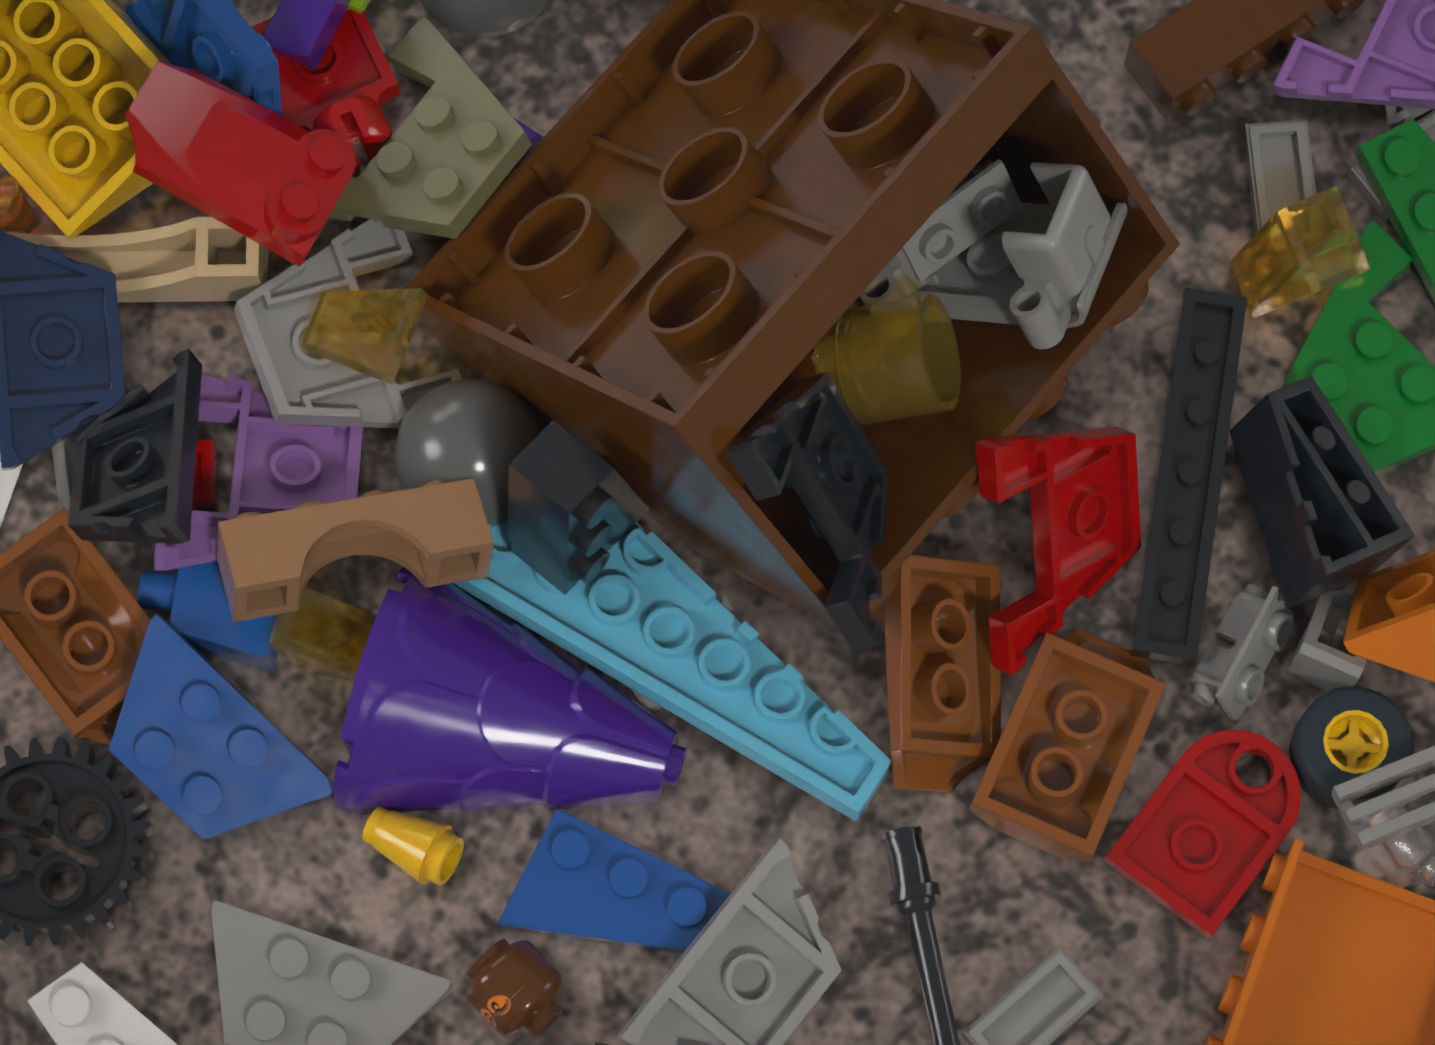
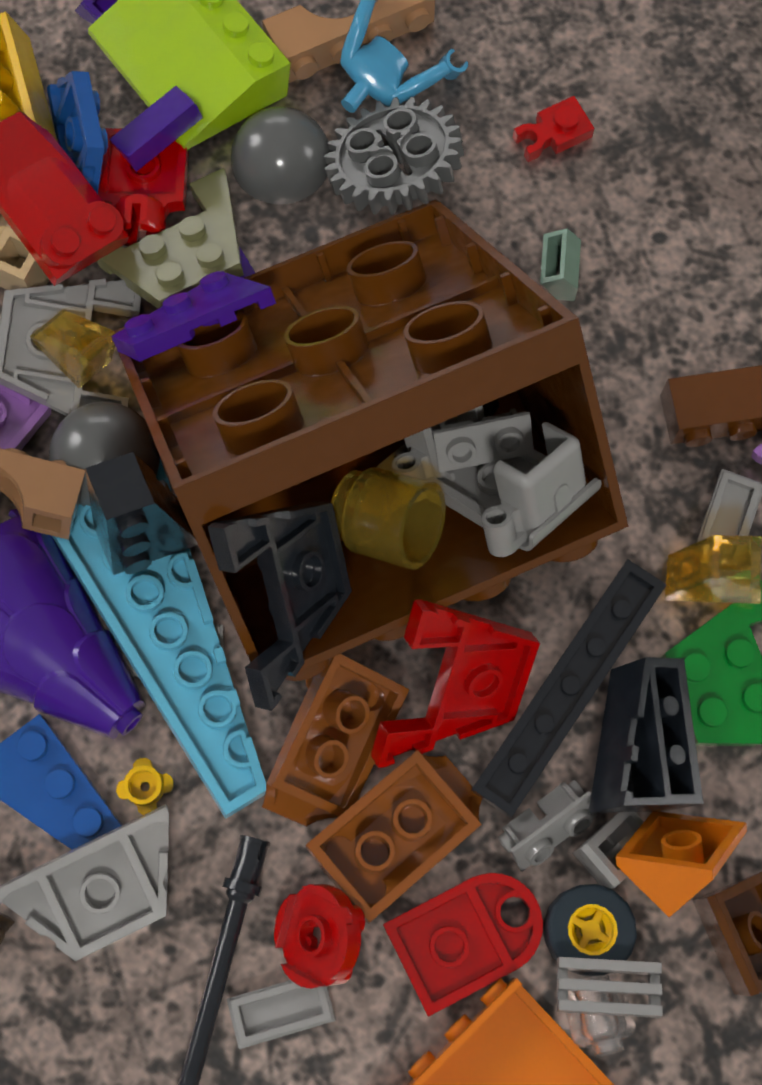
camera: 25 degrees right, 0 degrees up
none -> dark purple wing [111,271,276,362]
none -> yellow plate [116,758,174,815]
none -> red plate [274,884,365,989]

